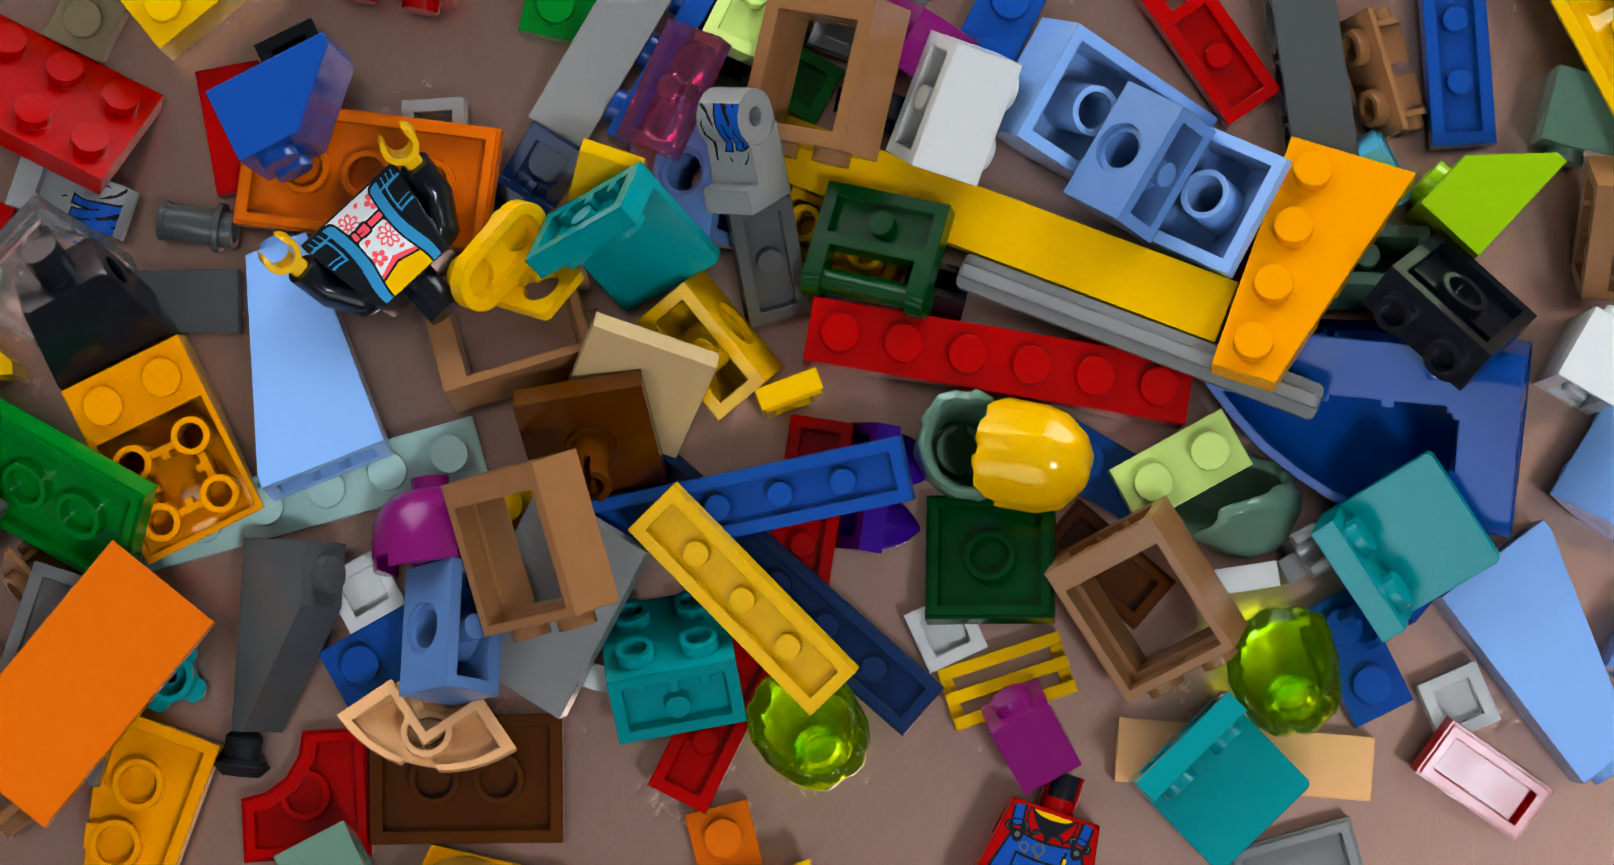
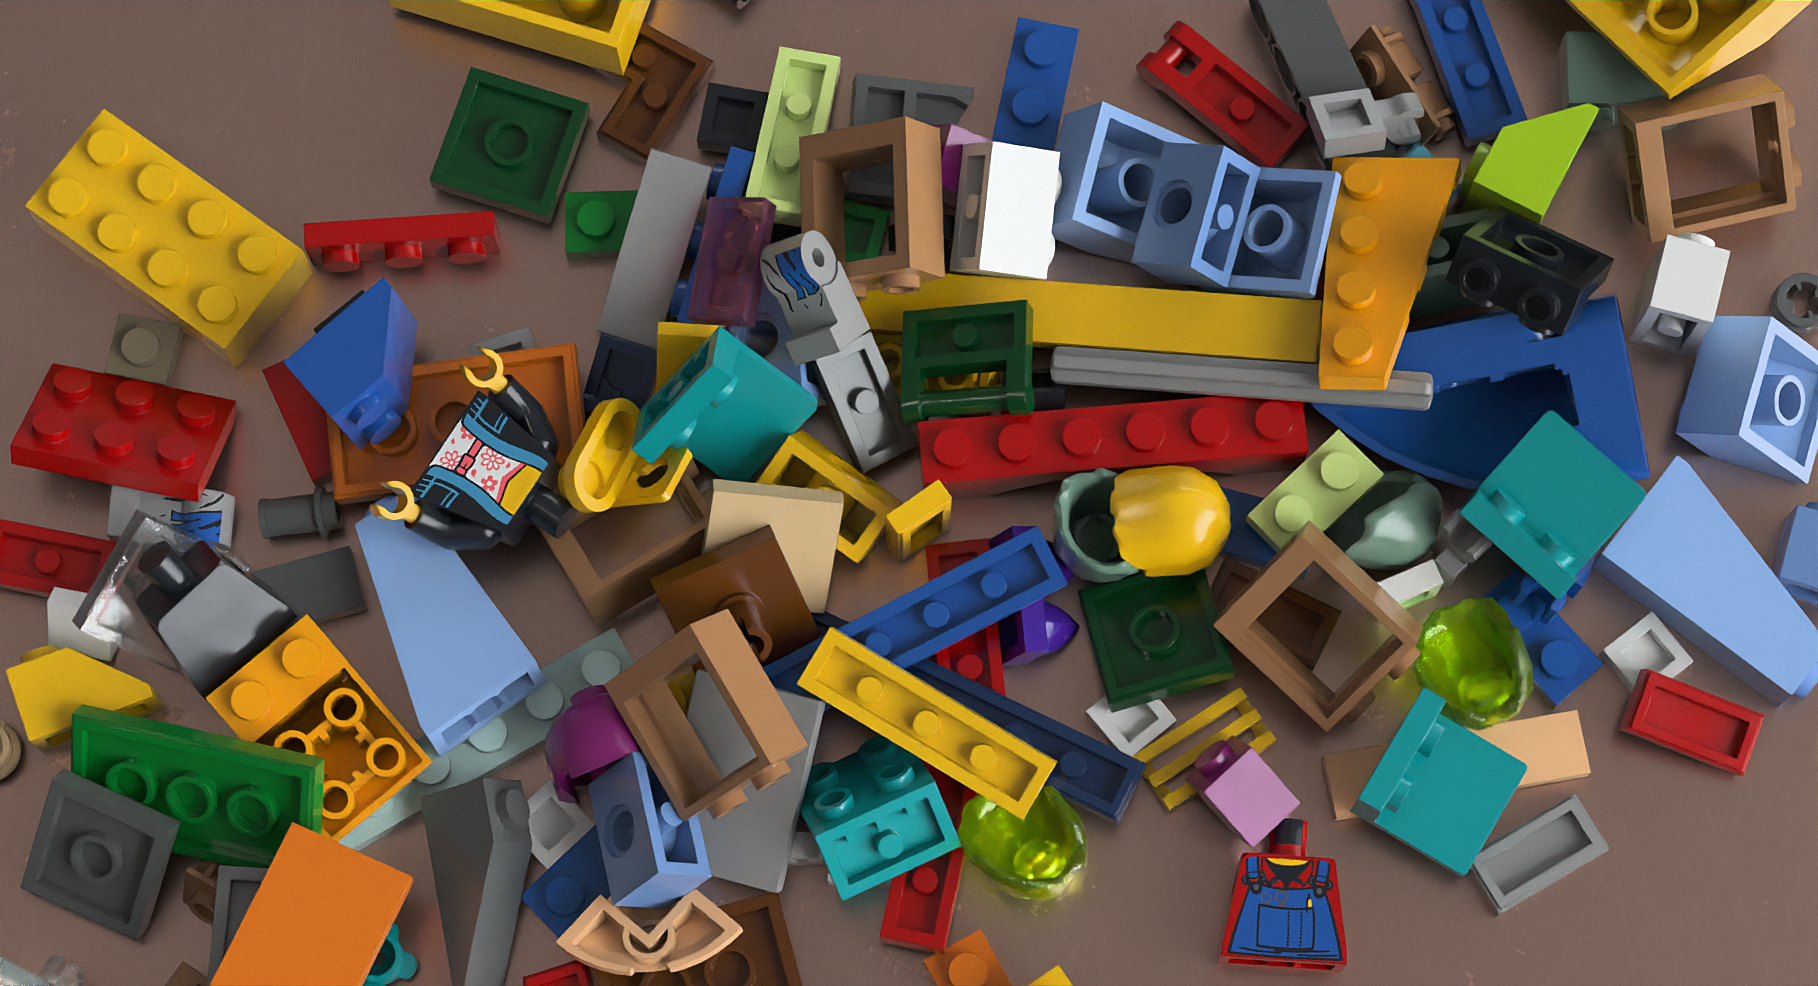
camera: 15 degrees left, 10 degrees down
none -> light grey plate [1306,88,1425,159]

